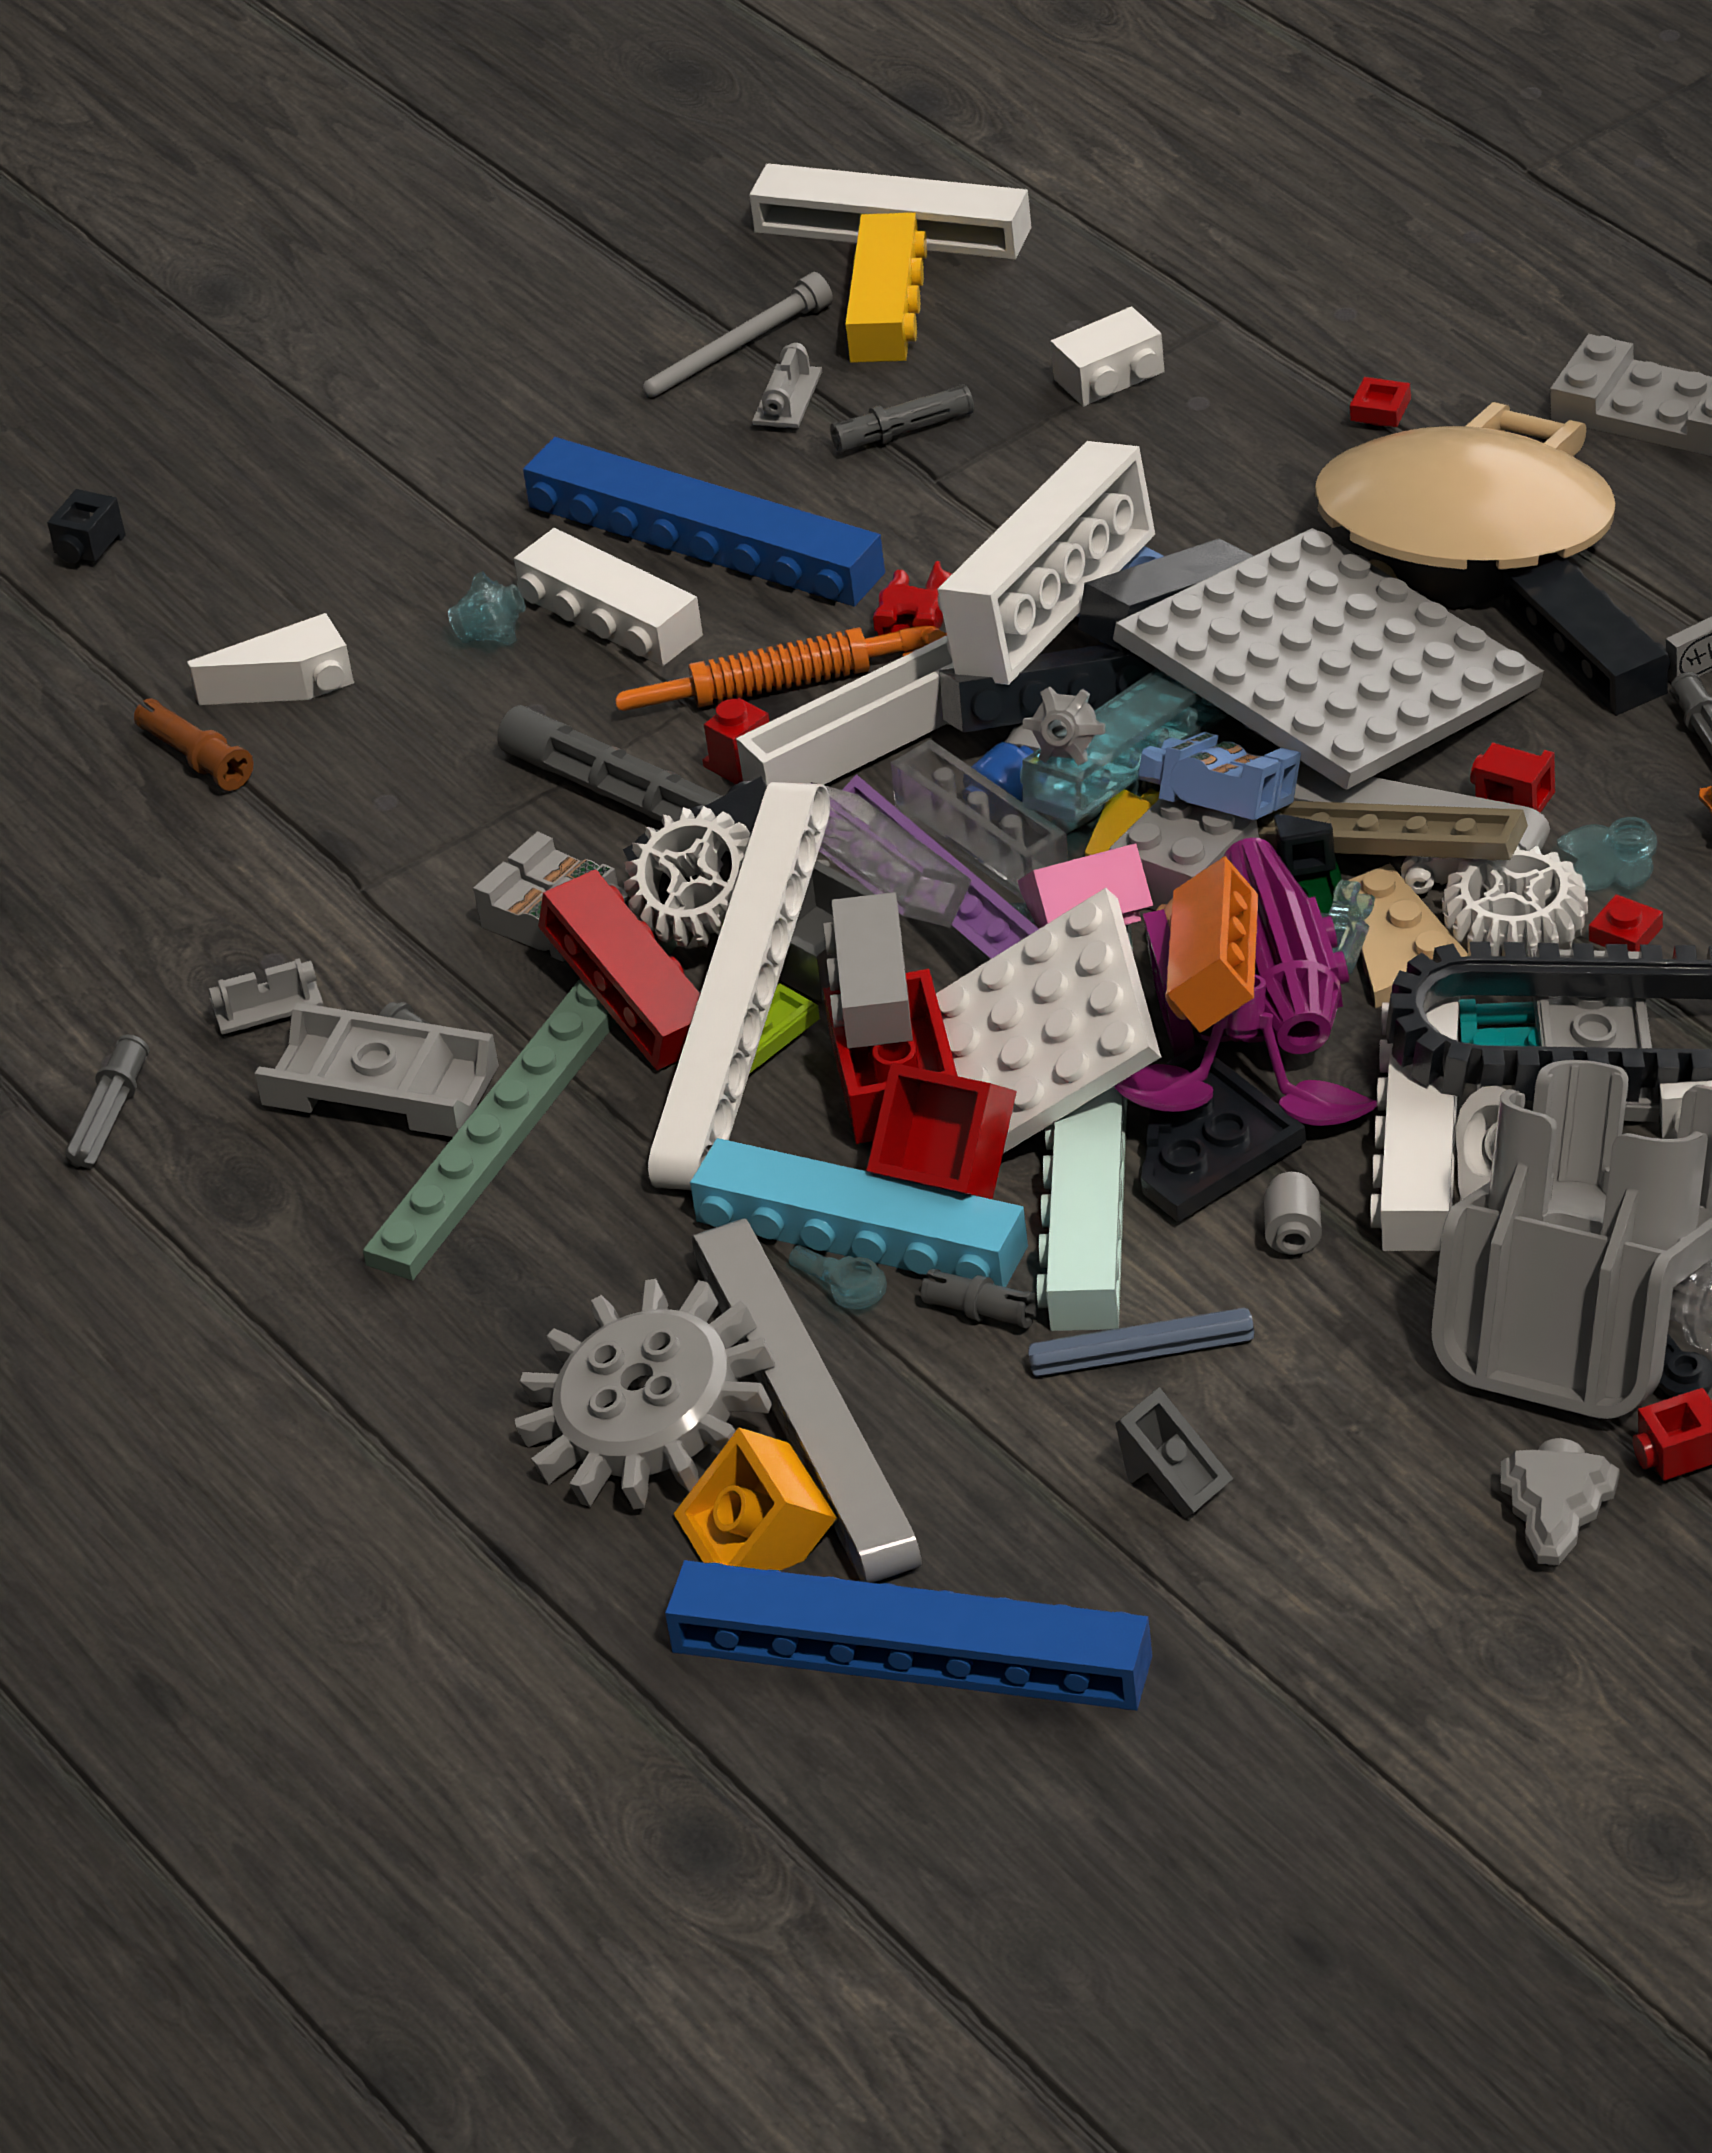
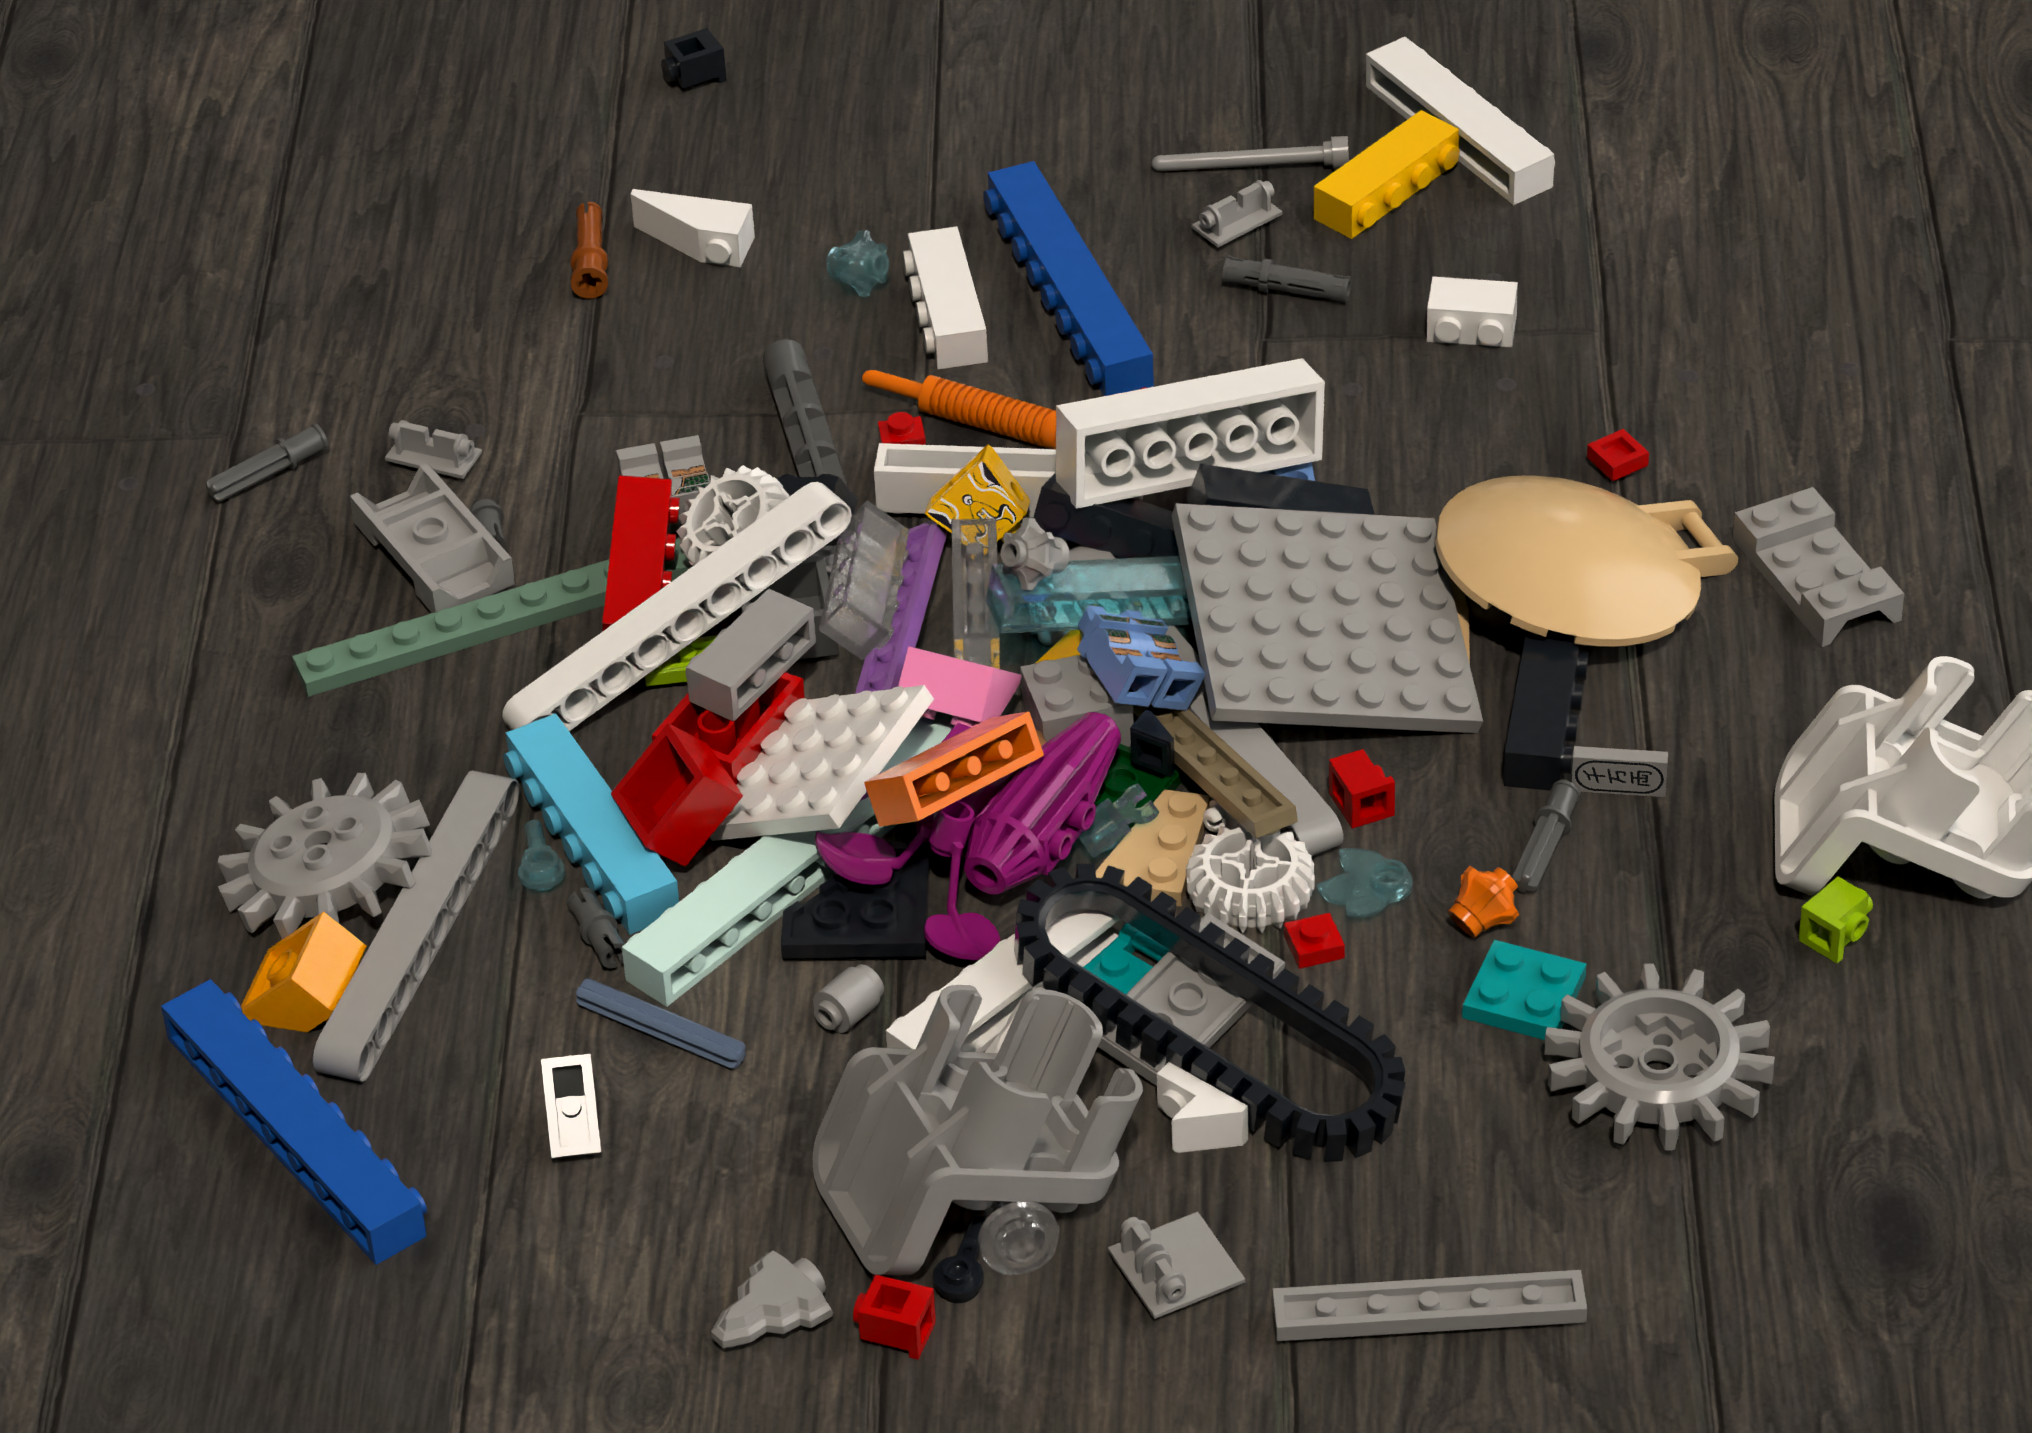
camera: 35 degrees right, 0 degrees up
none -> yellow torso [925,444,1030,553]

